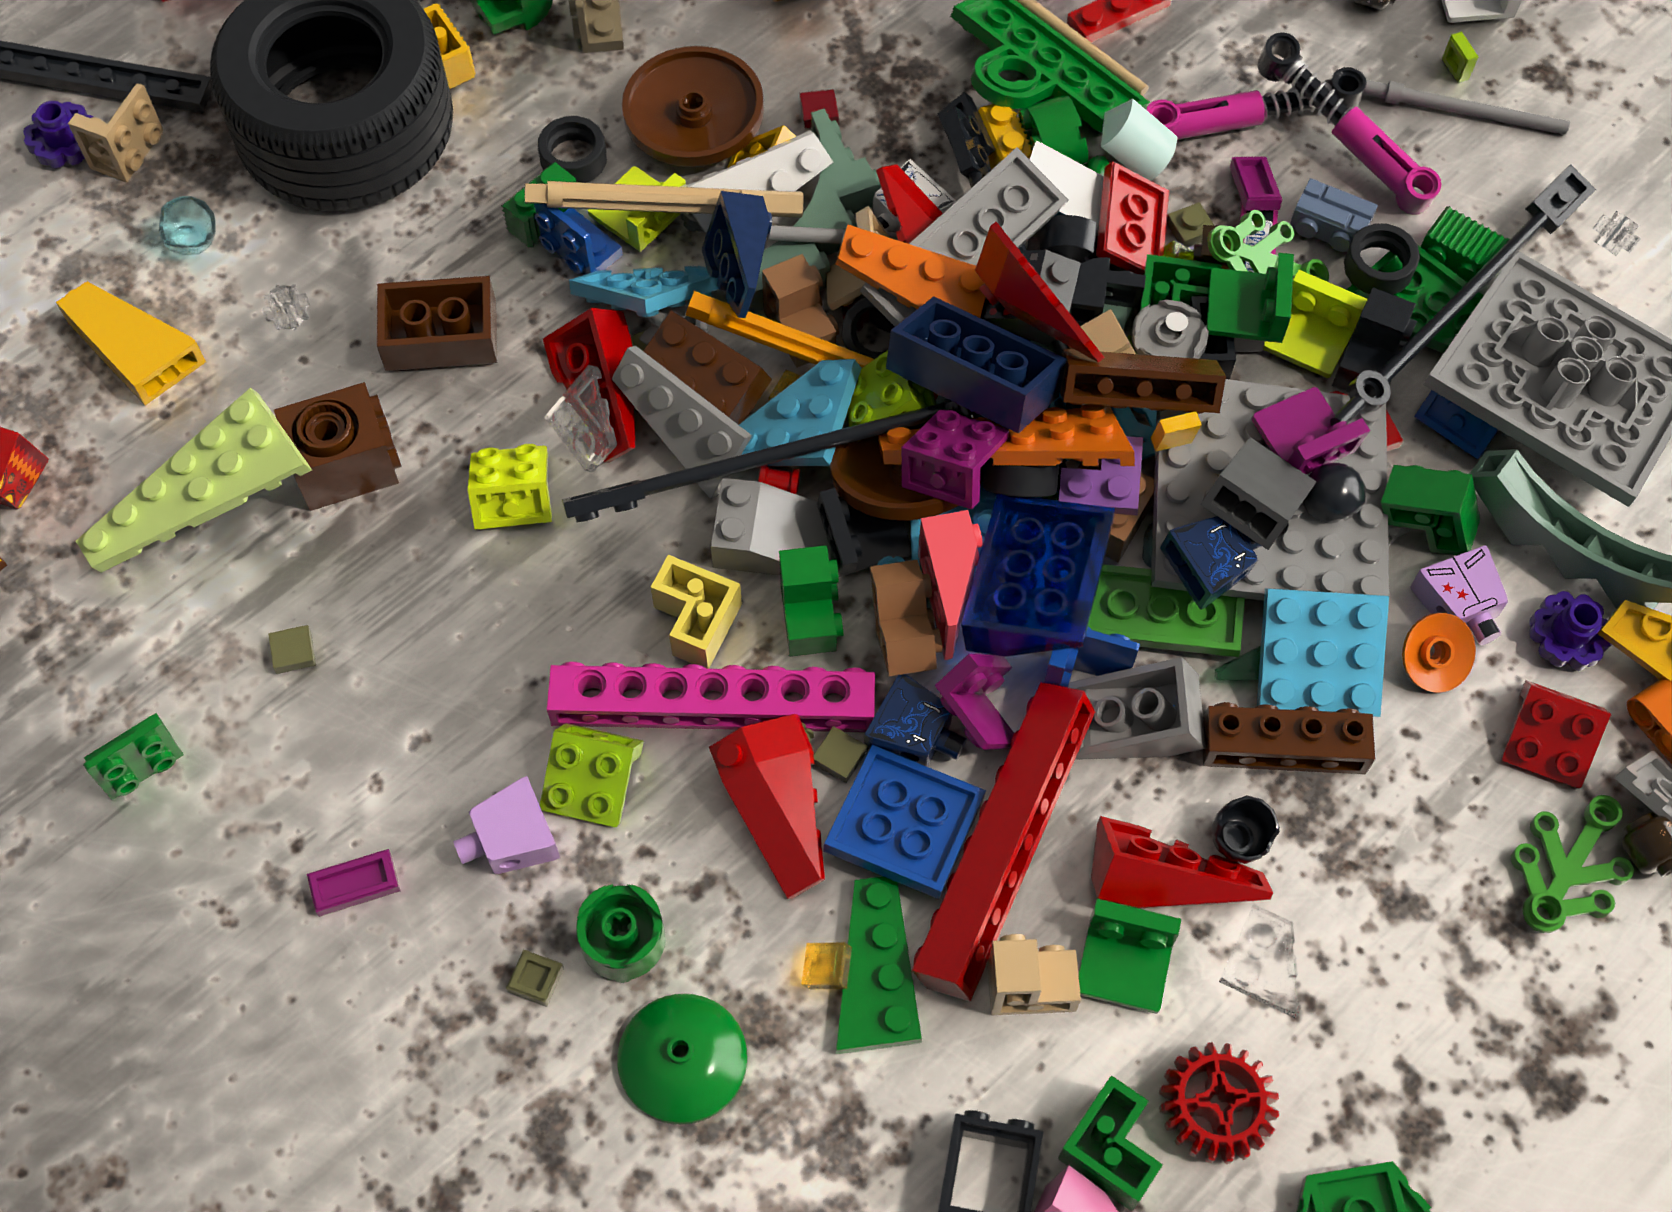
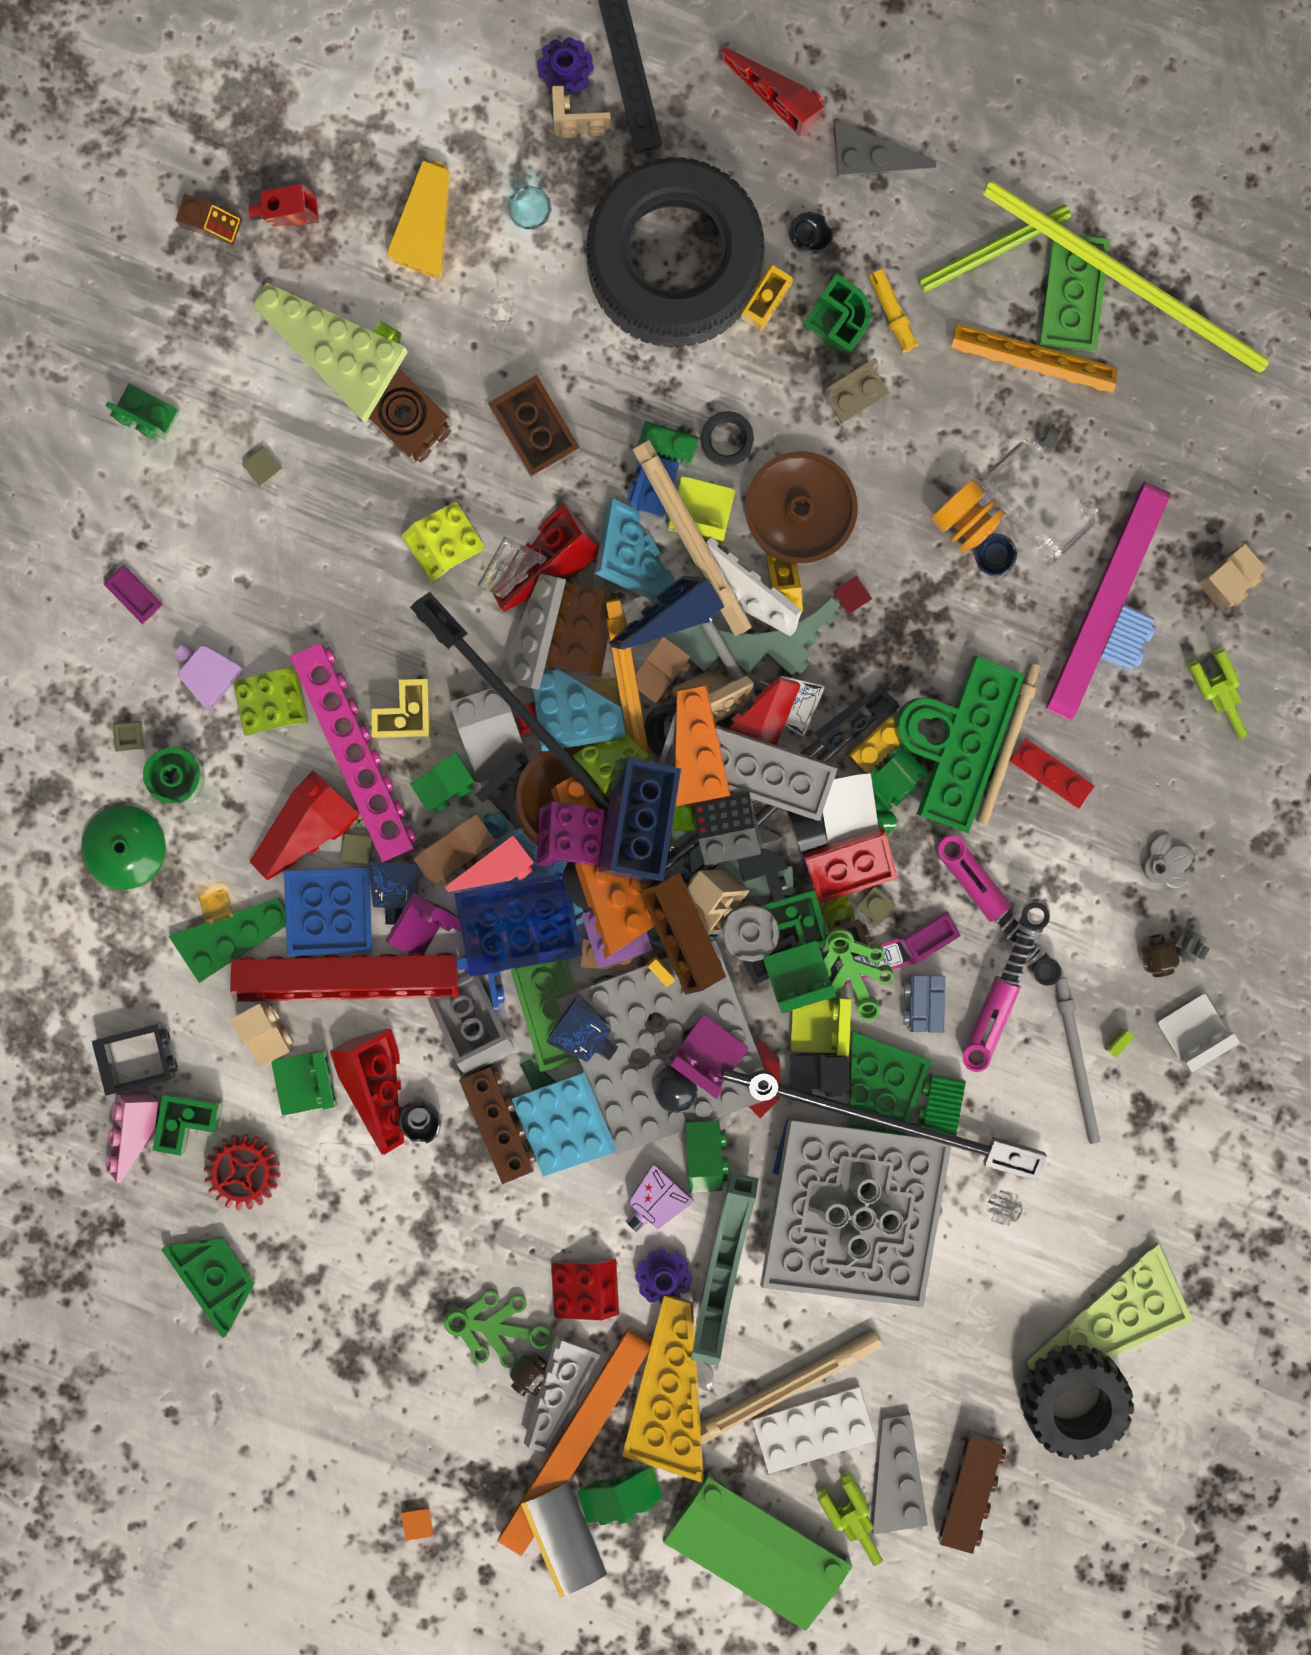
camera: 65 degrees right, 25 degrees up
red wedge [975,222,1105,363] -> none
light aqua brick [1101,99,1177,181] -> none
white sticker [1165,312,1188,331] -> none
dark grey brick [1201,437,1316,550] -> none
black tyre [1344,224,1420,295] -> none
orange dish [1402,613,1476,693] -> none

